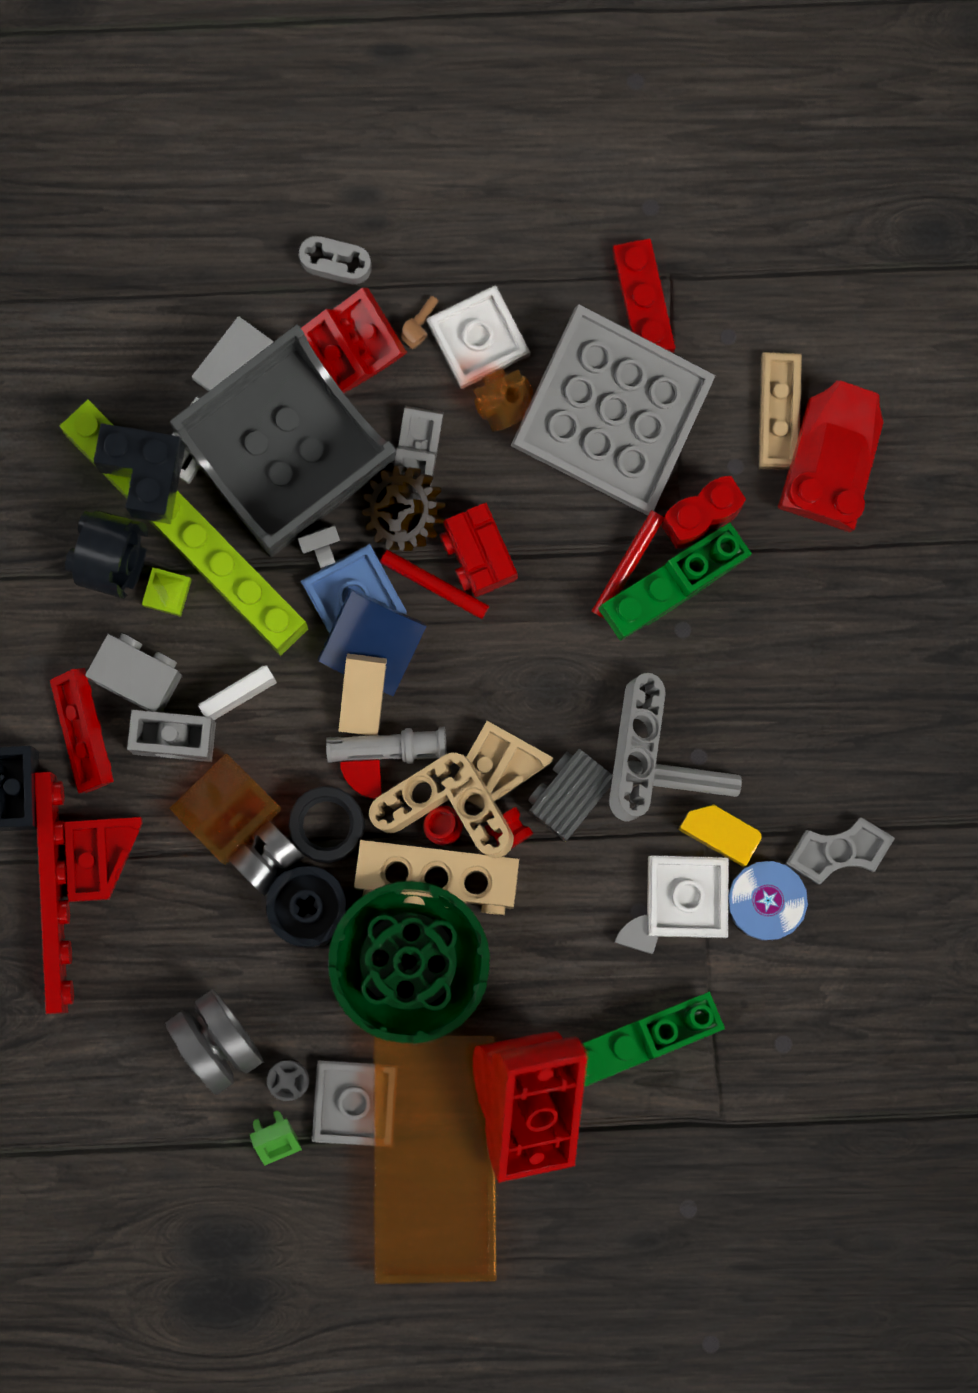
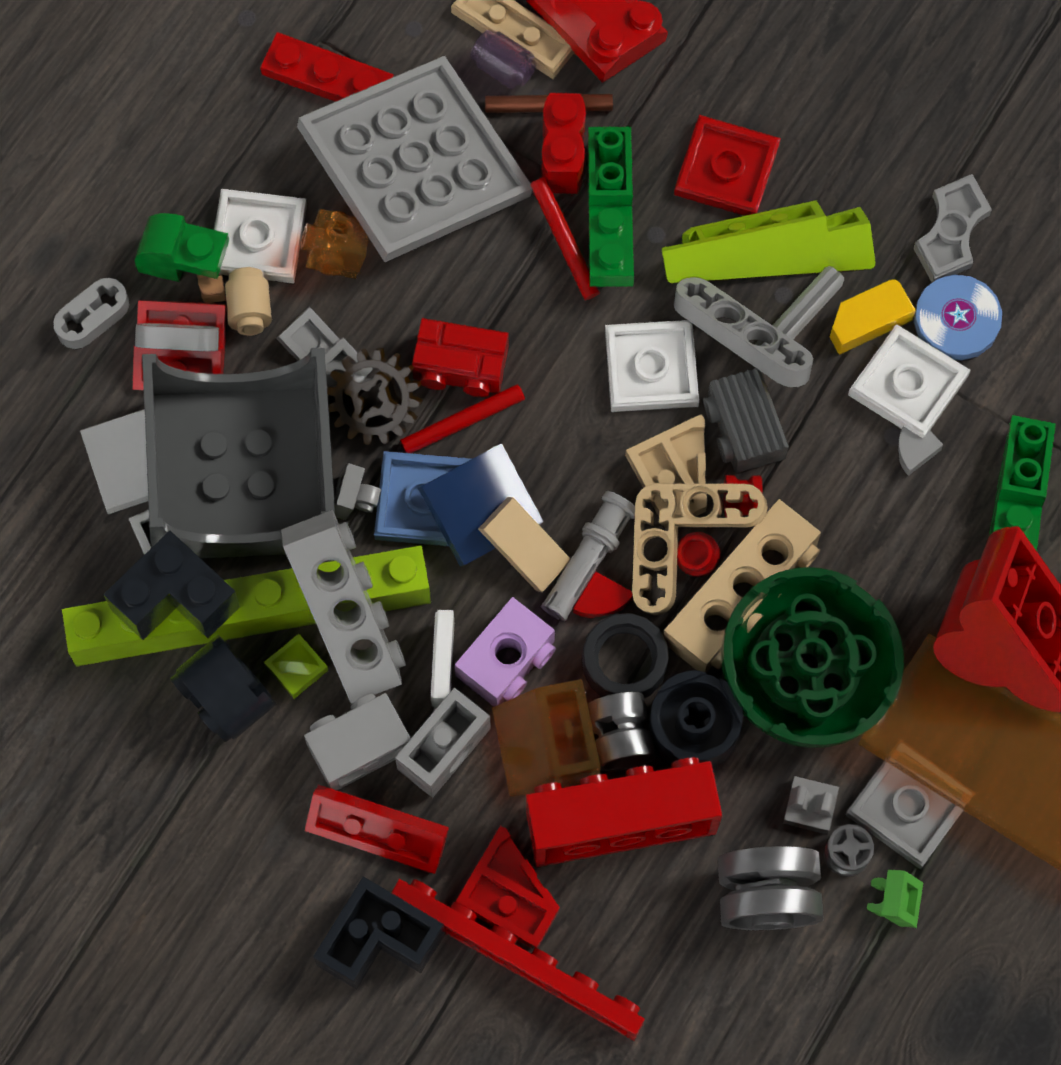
camera: 55 degrees left, 10 degrees down
none -> green brick [135,213,230,282]
none -> light grey beam [135,323,219,351]
none -> tan brick [225,267,272,336]
none -> light grey brick [281,510,406,704]
none -> lavender brick [455,597,556,709]
none -> clear purple brick [470,29,536,89]
none -> copper bar [485,94,613,113]
none -> red brick [526,757,722,867]
none -> white tile [605,320,699,412]
none -> lime wedge [661,200,875,283]
none -> red tile [674,115,781,216]
none -> light grey tile [783,776,839,835]

